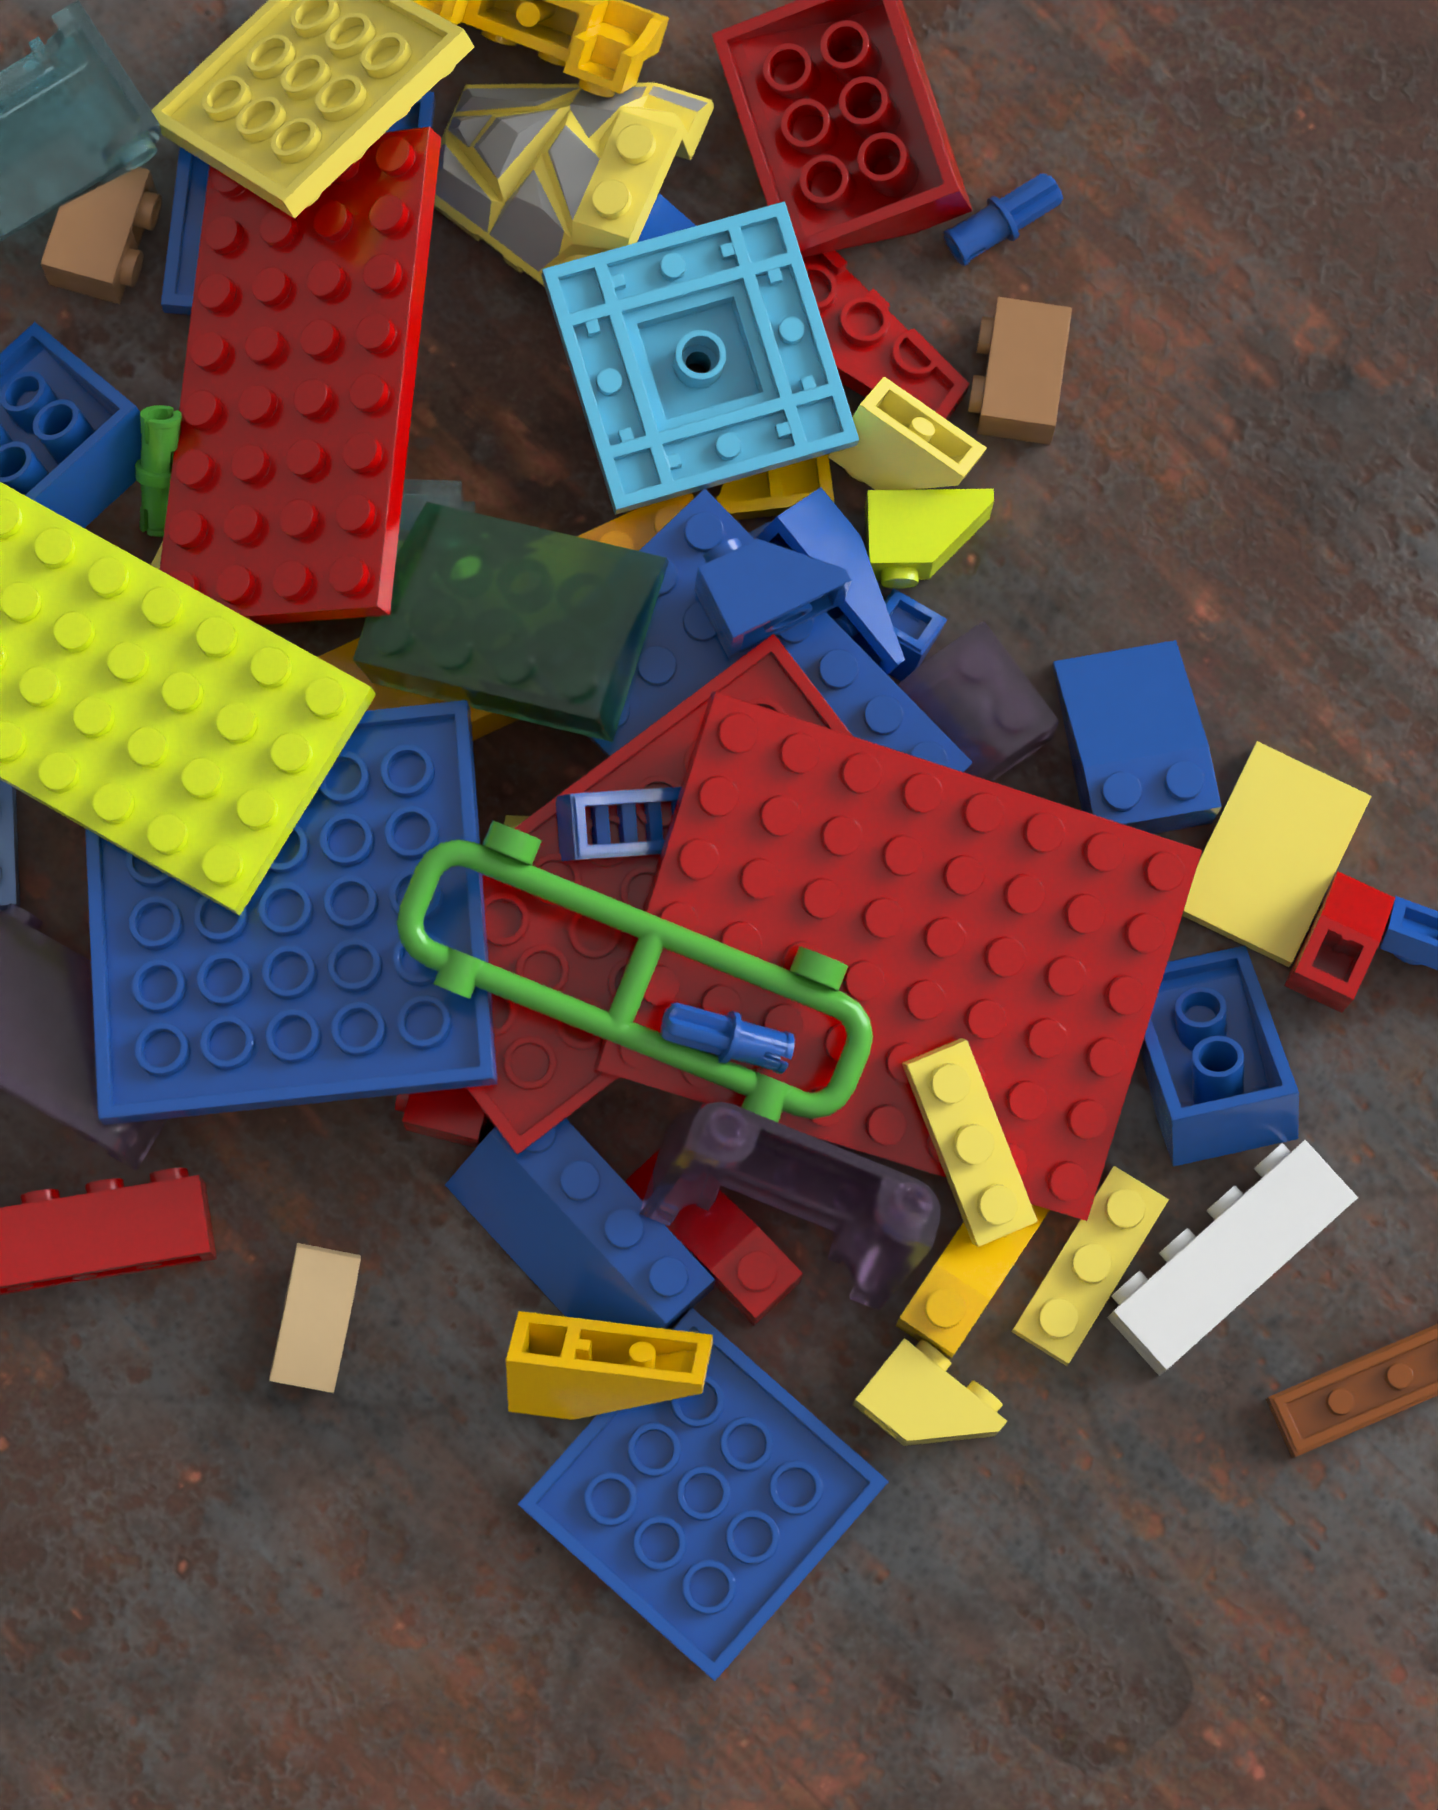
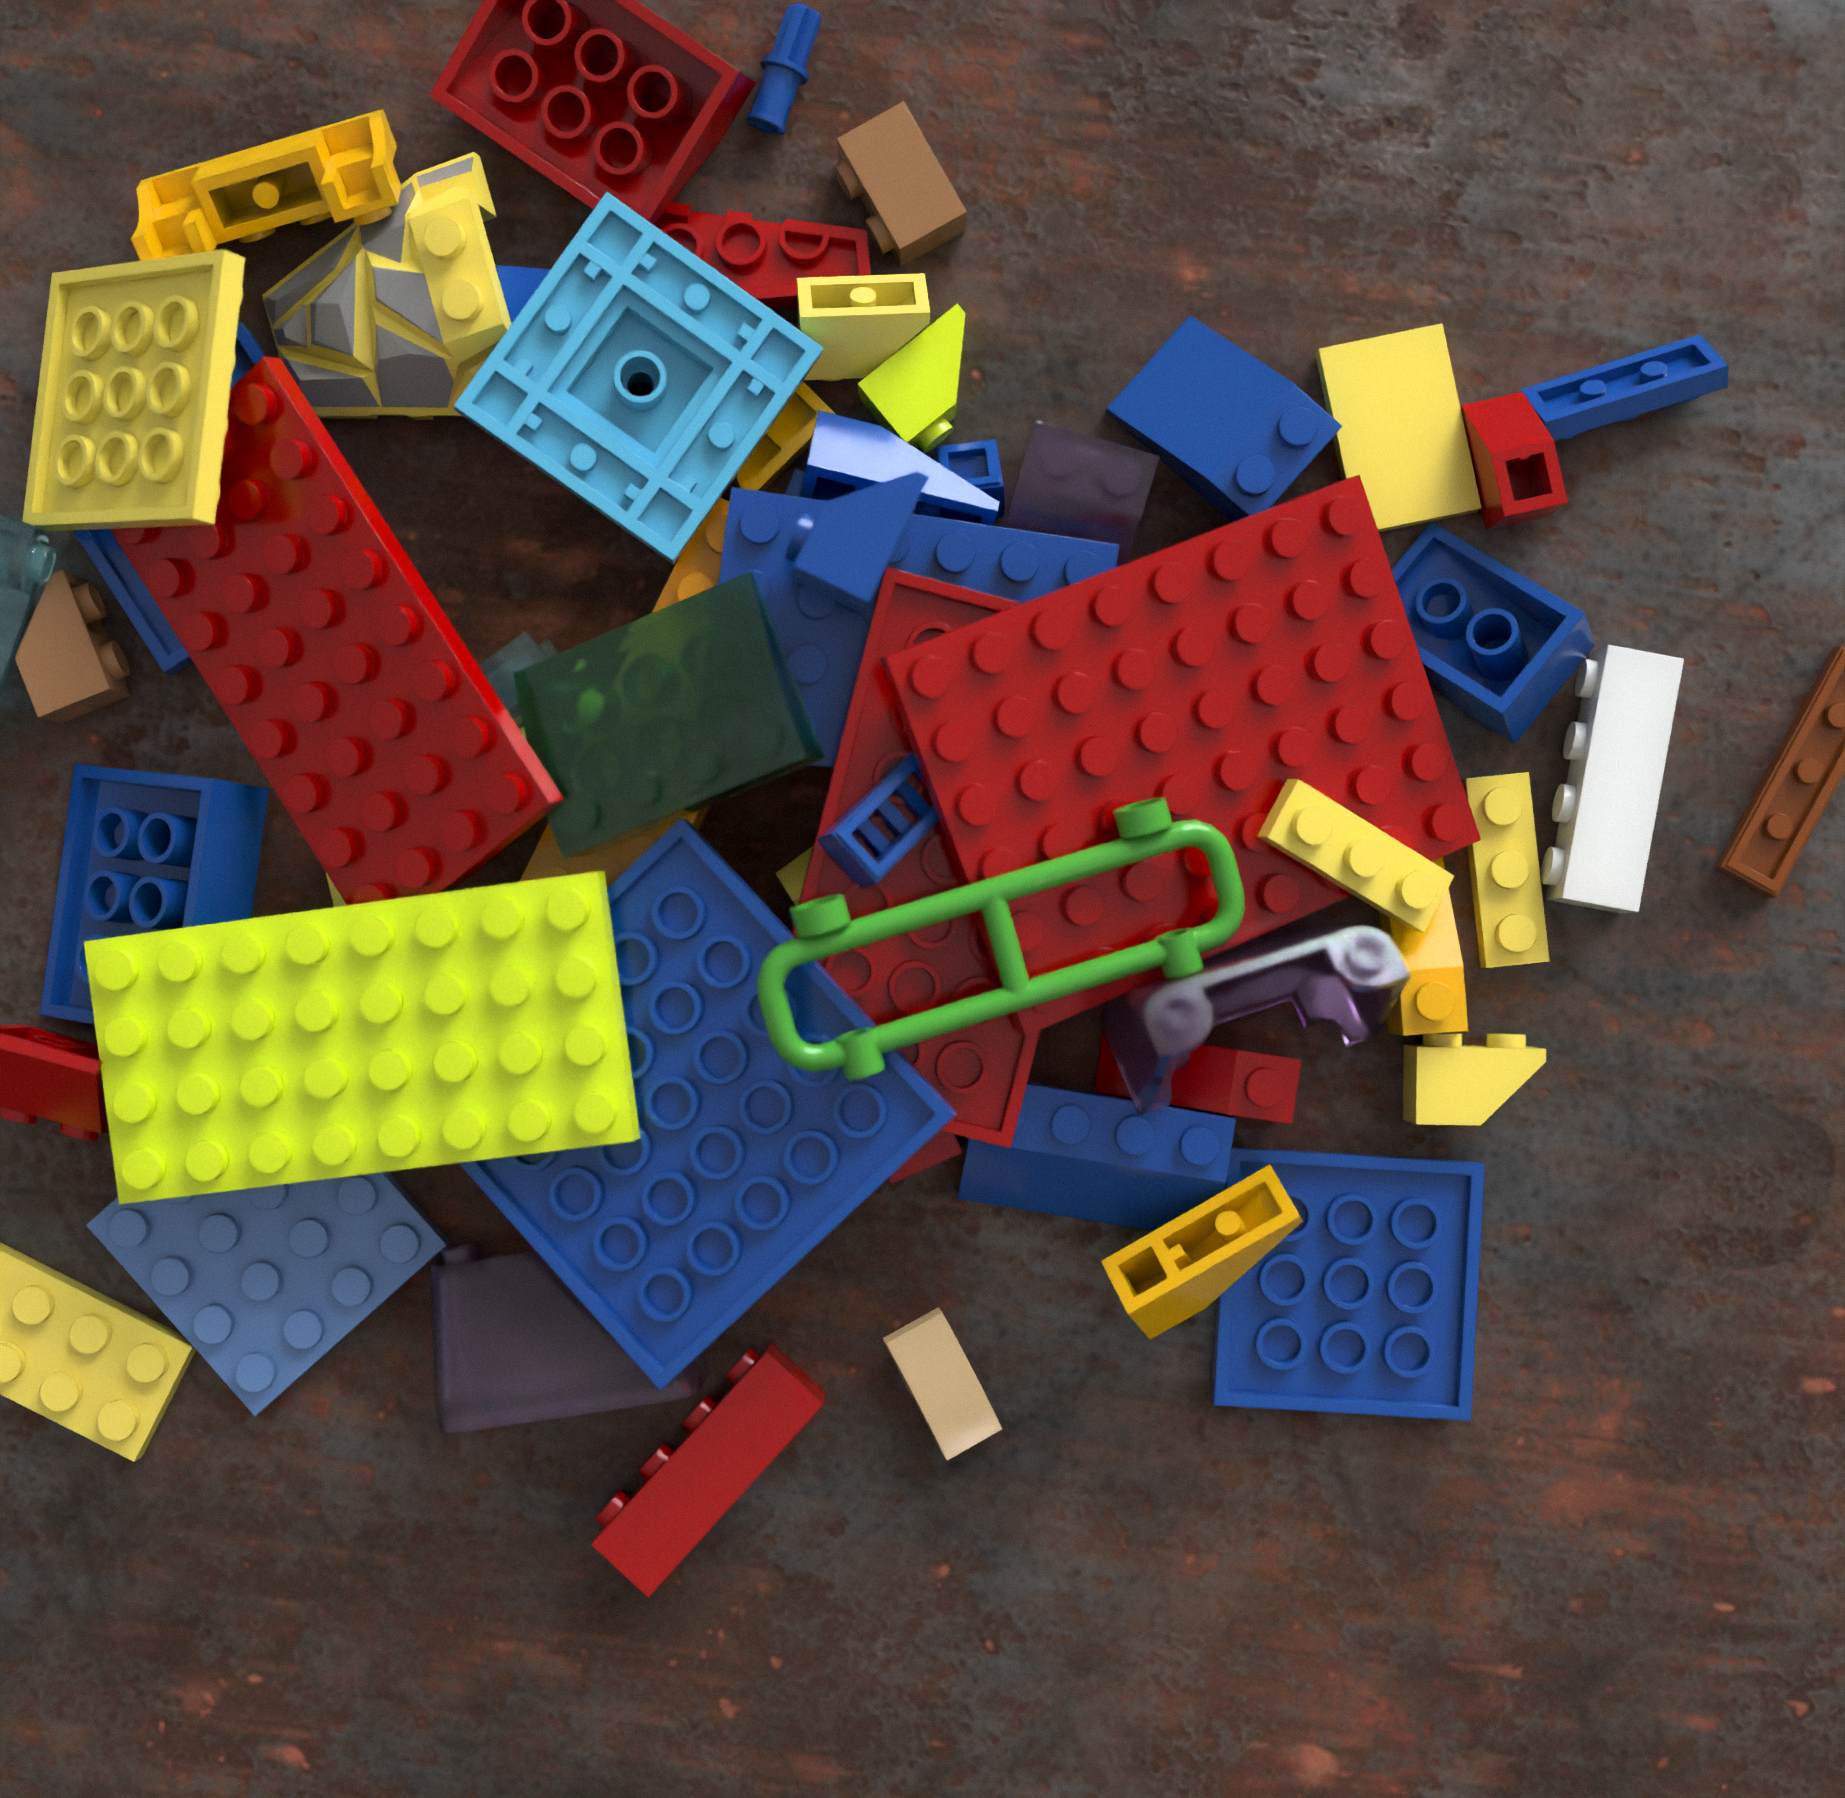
camera: 35 degrees left, 10 degrees up
bright green pin [135,405,182,537] -> none
blue axle [661,1002,795,1074] -> none

